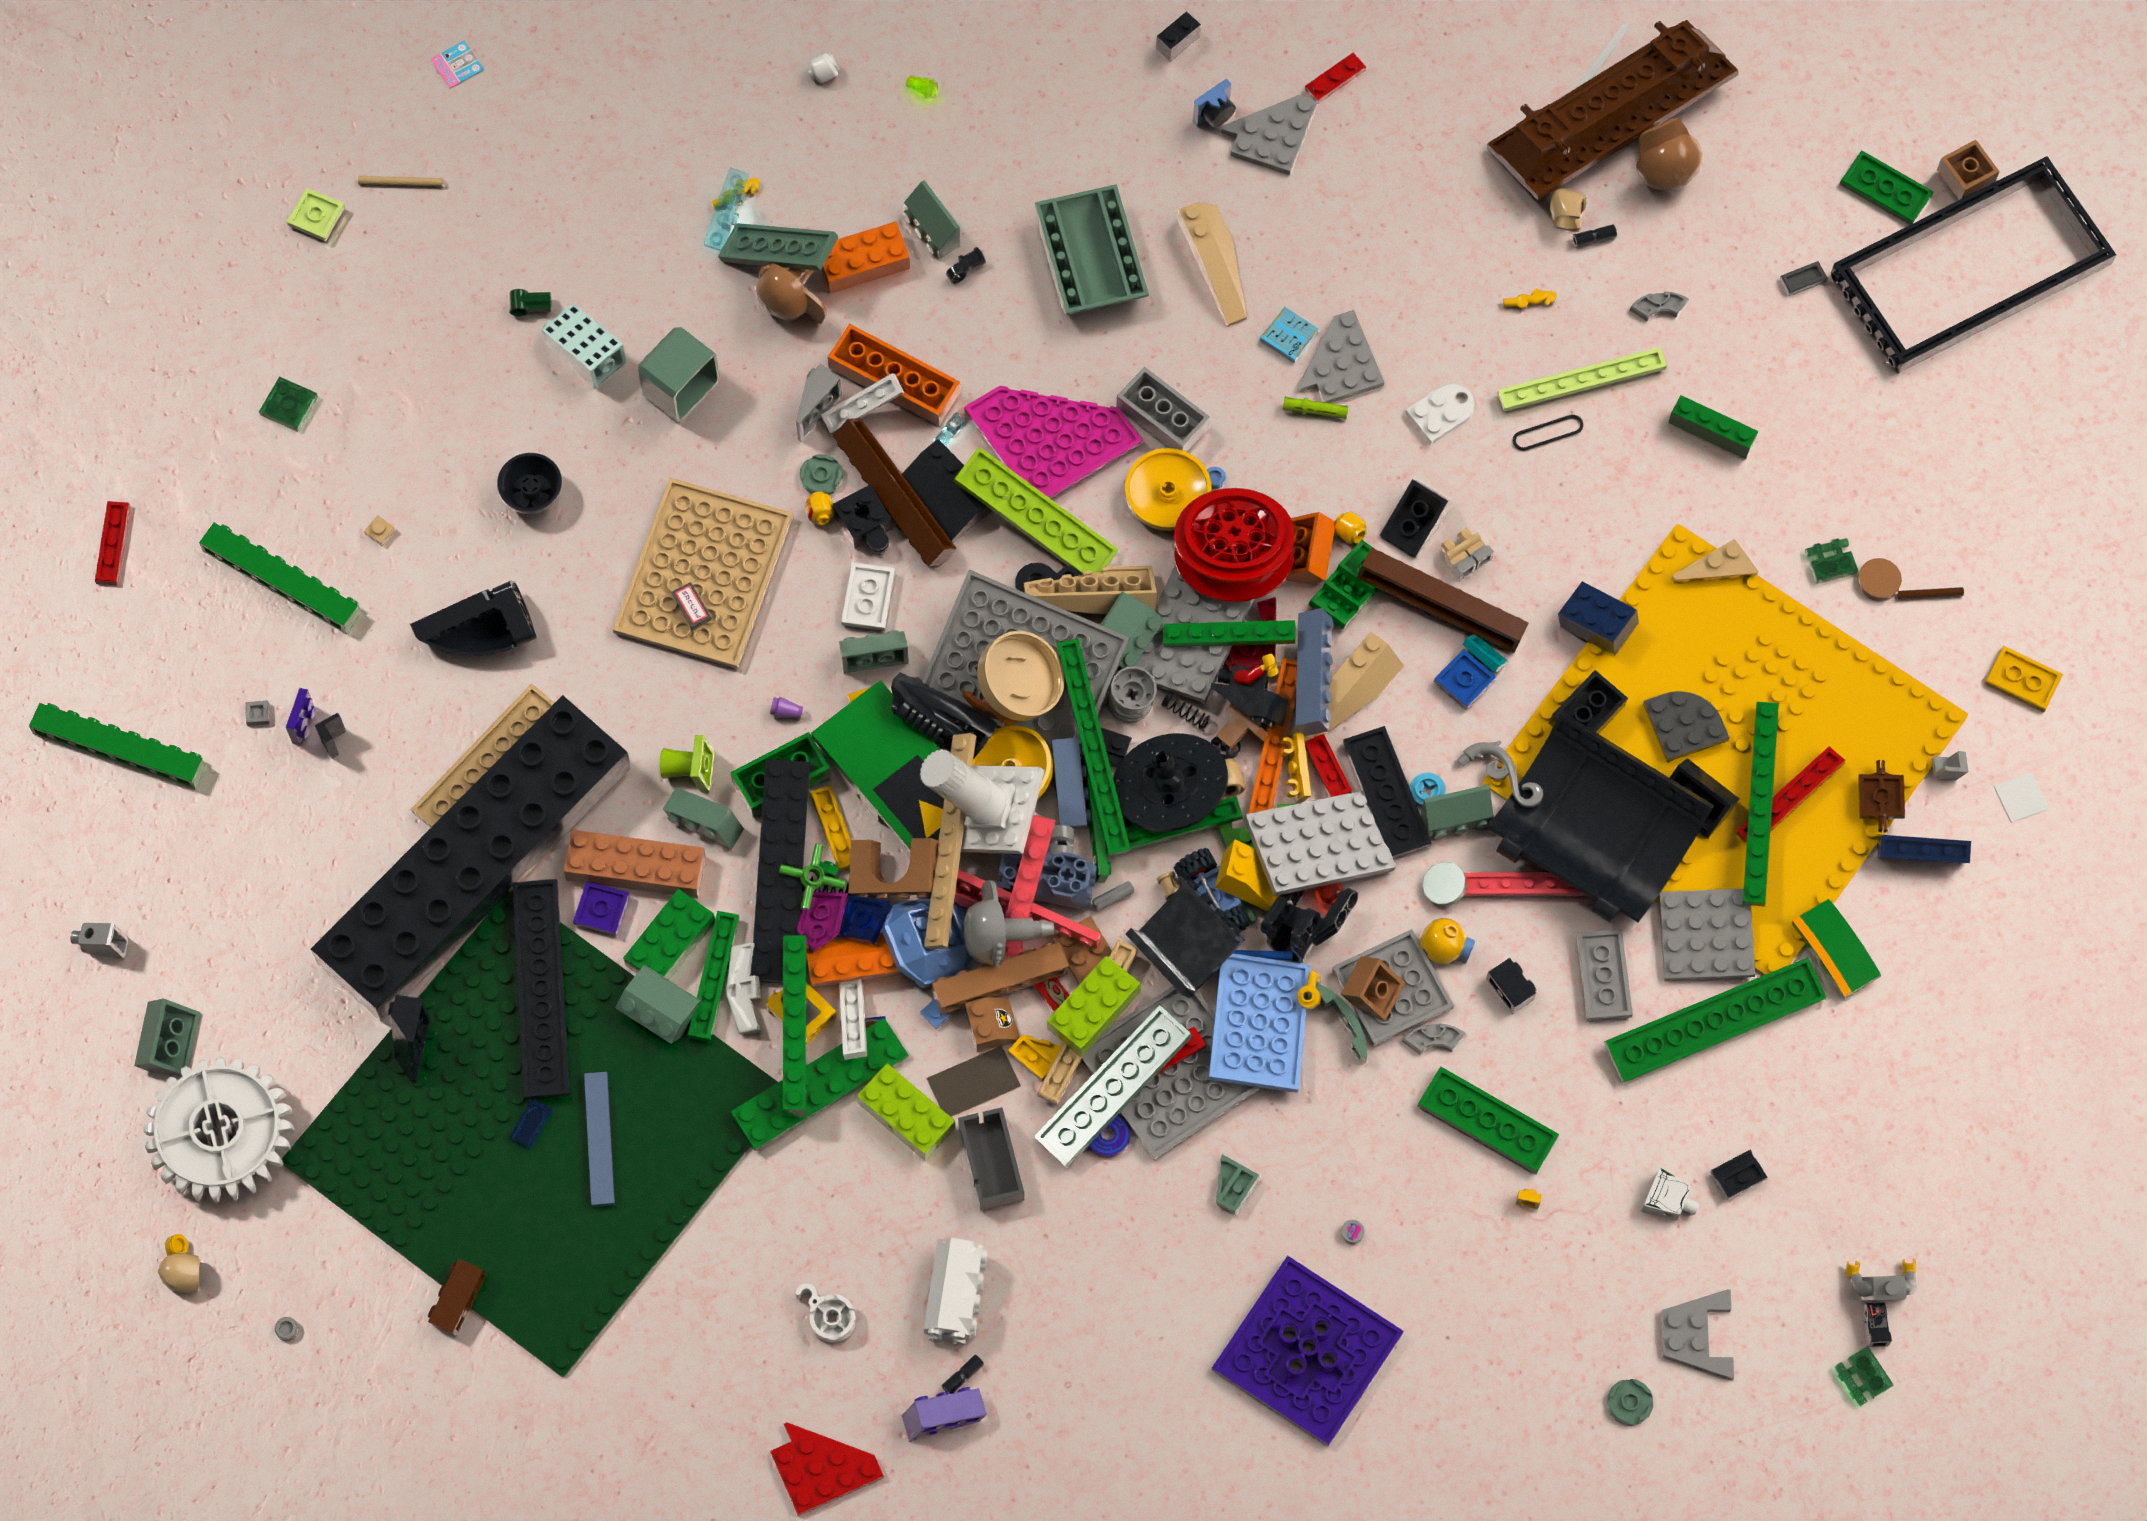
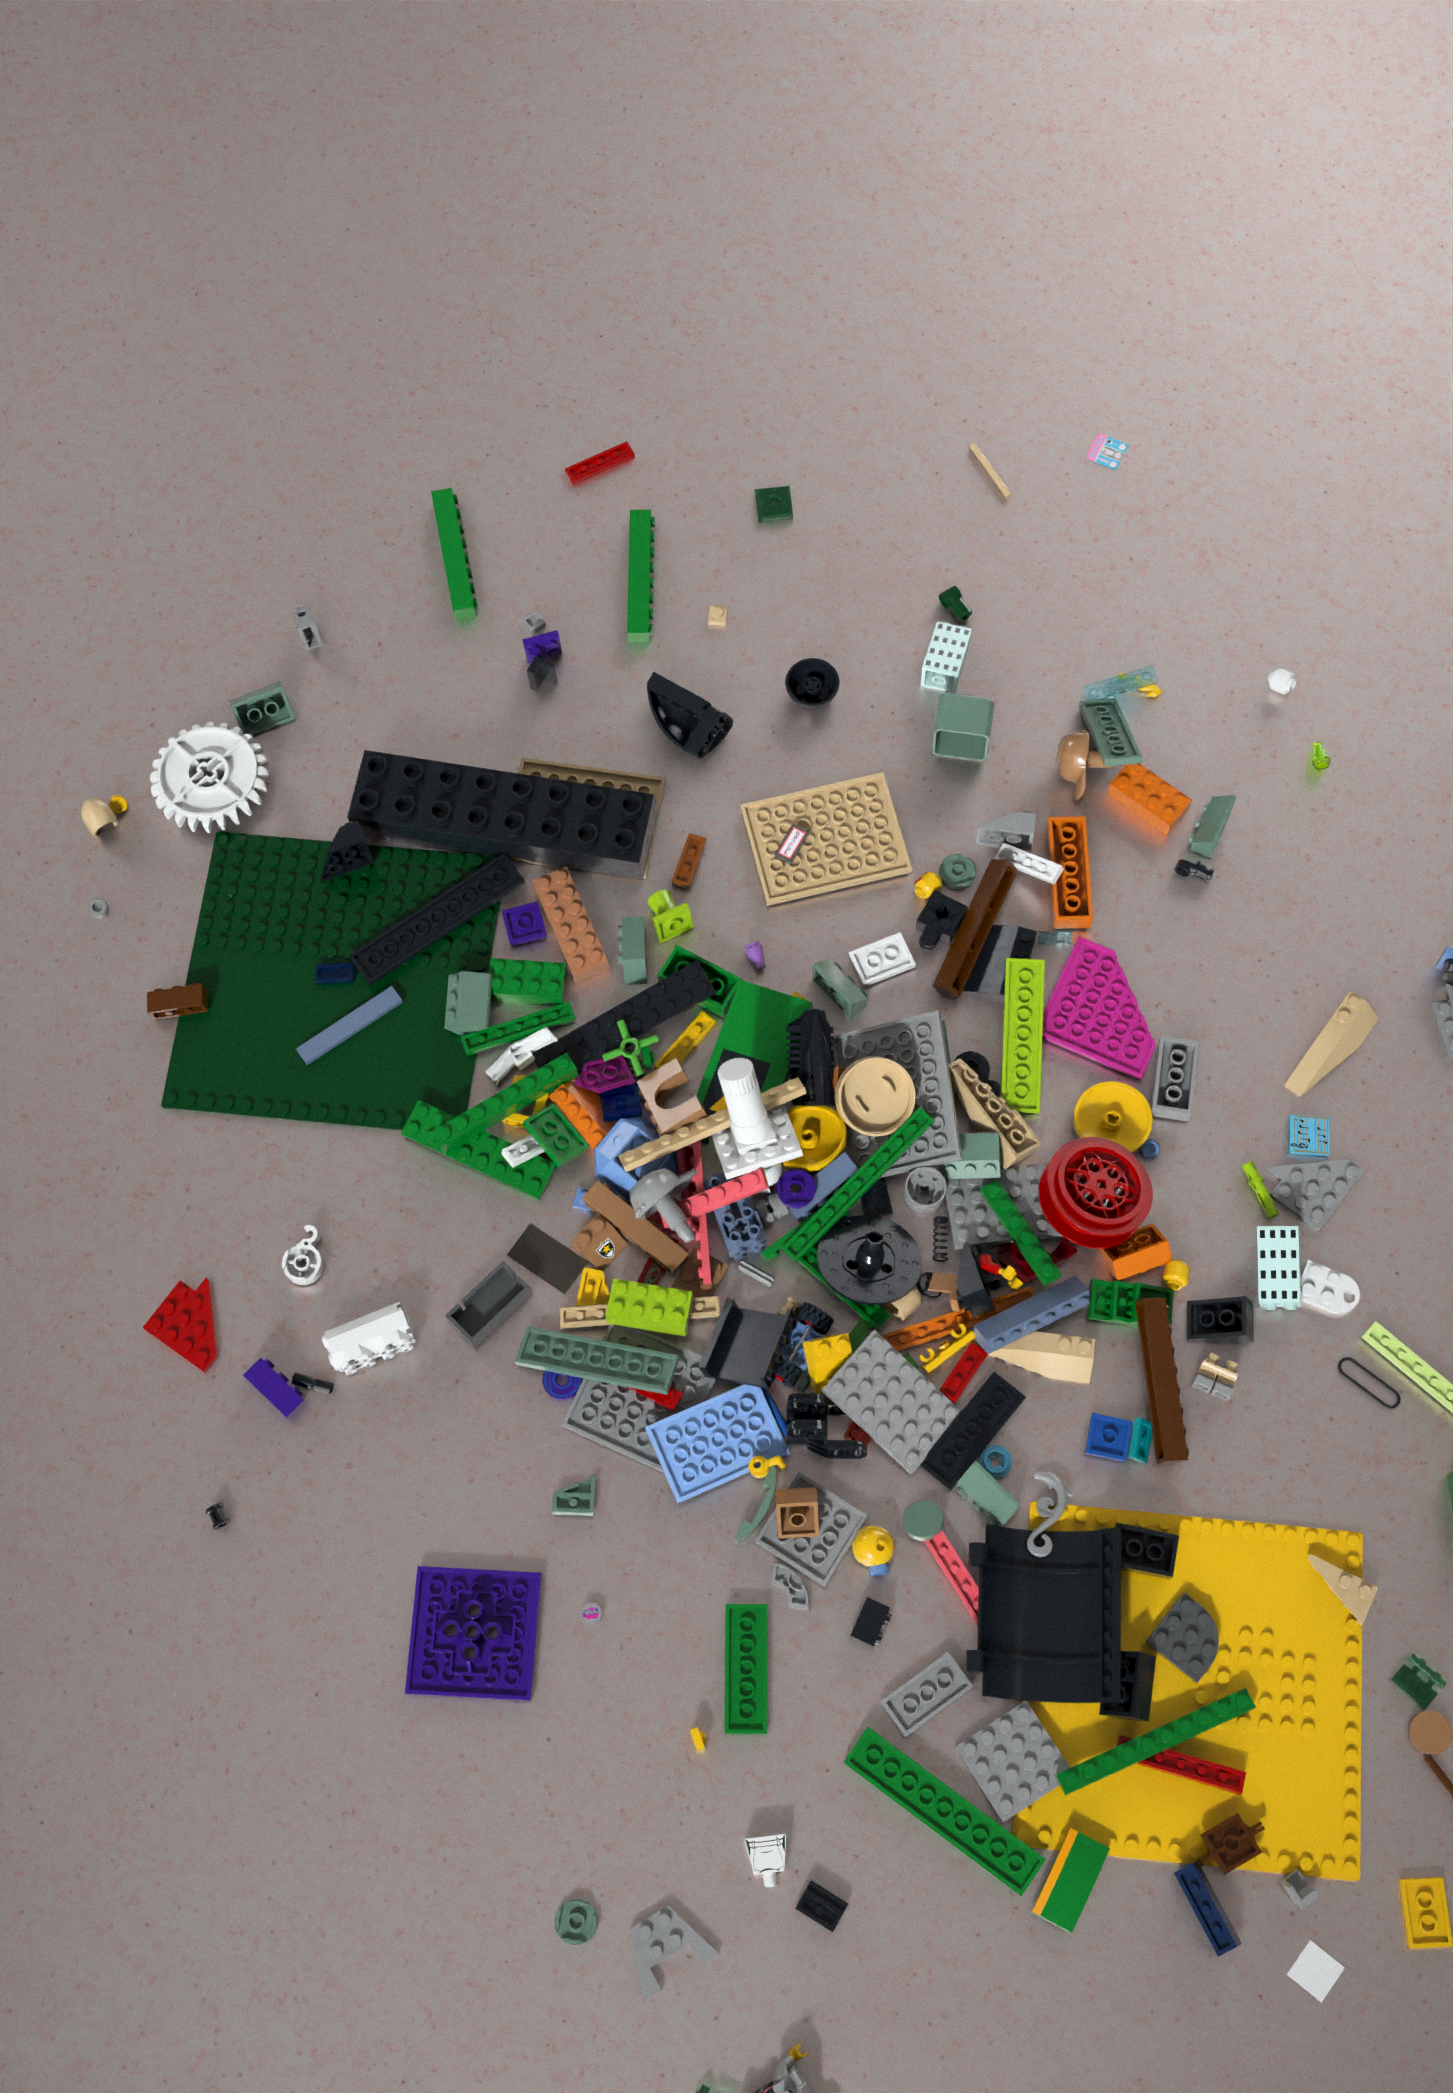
camera: 65 degrees right, 0 degrees up
yellowish green plate [287,188,345,241] -> none
lime brick [857,1063,955,1161] -> none
sand green slope [1035,184,1149,315] -> none
dark blue brick [1558,581,1639,655] -> none
none -> green plate [523,1103,590,1168]
none -> dark orange plate [672,833,707,890]
none -> dark purple tile [776,1169,816,1209]
none -> light aqua slope [1257,1226,1301,1310]

